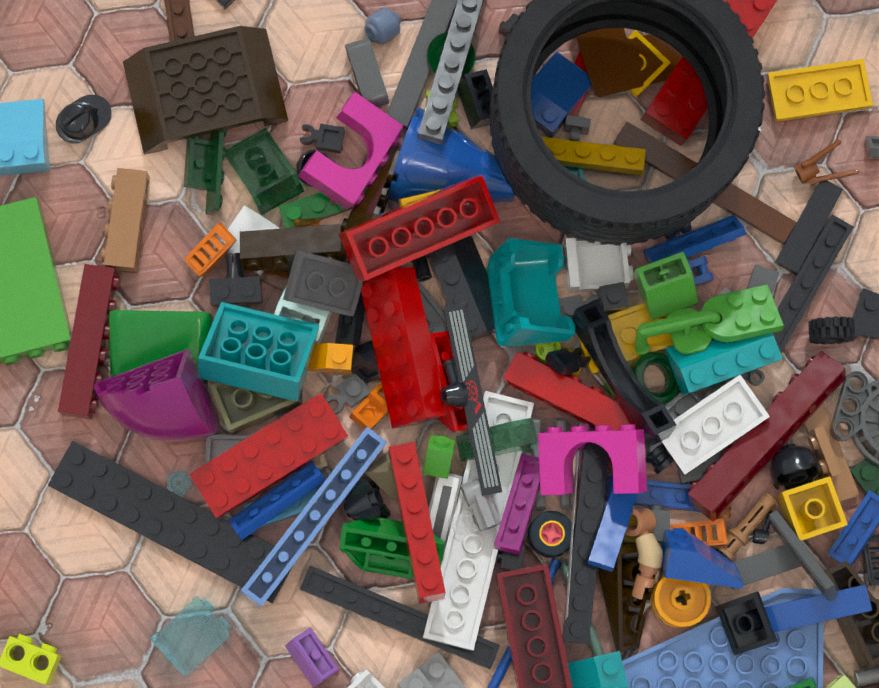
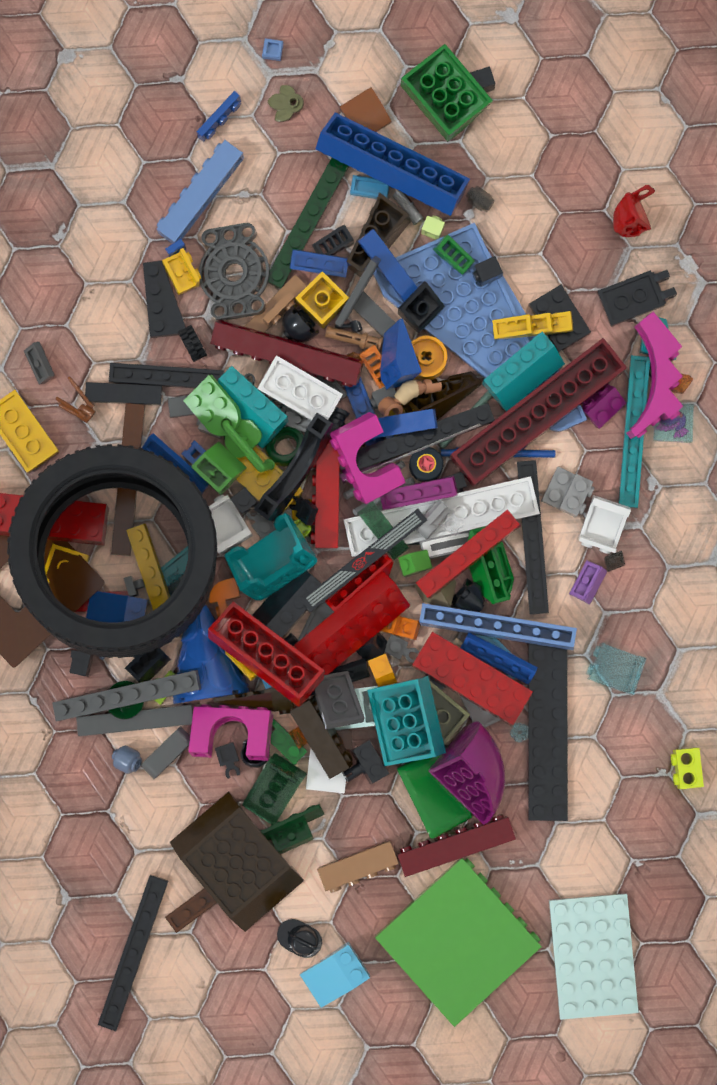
camera: 110 degrees left, 5 degrees up
orange slope [184,222,237,277] -> none
black bar [440,359,468,407] -> none
none -> orange brick [209,578,241,617]

